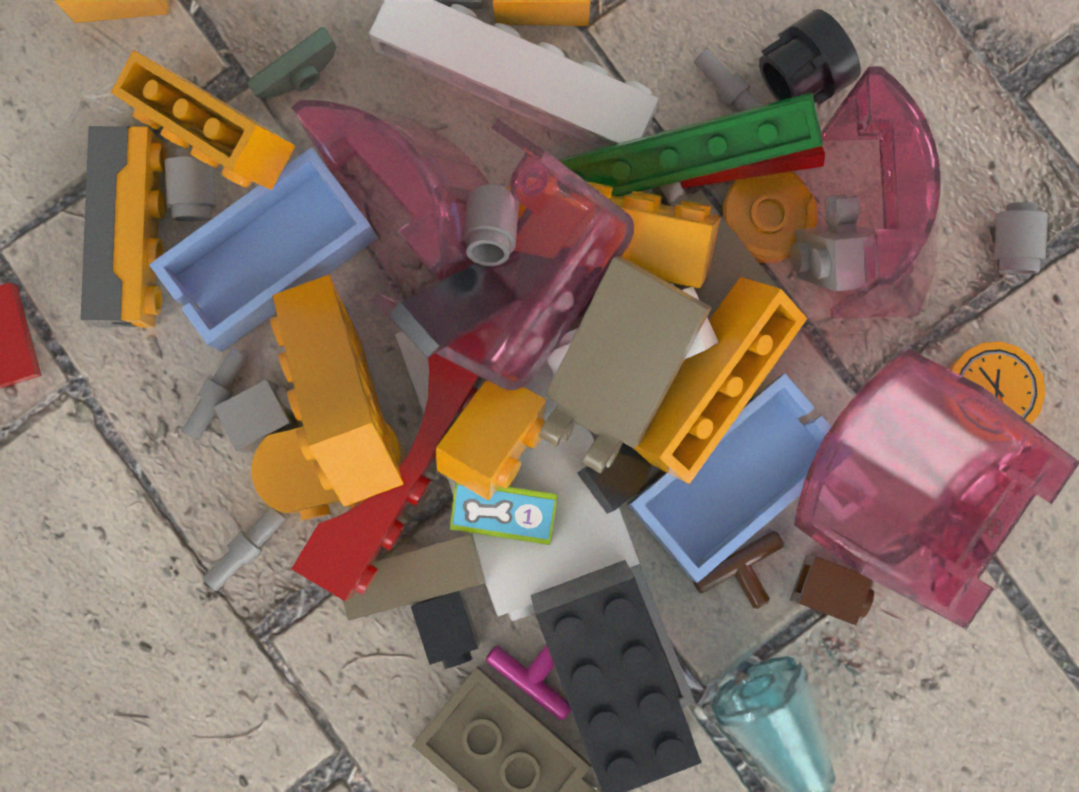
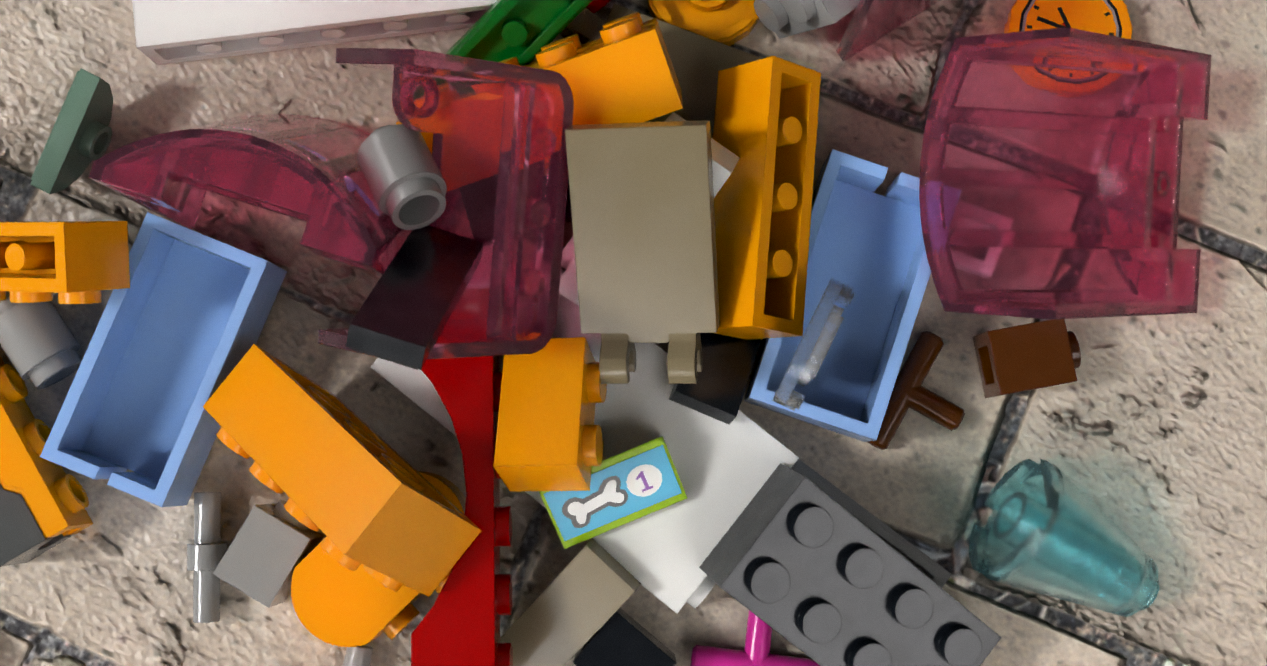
camera: 30 degrees left, 0 degrees up
none -> clear tile [772,278,855,411]

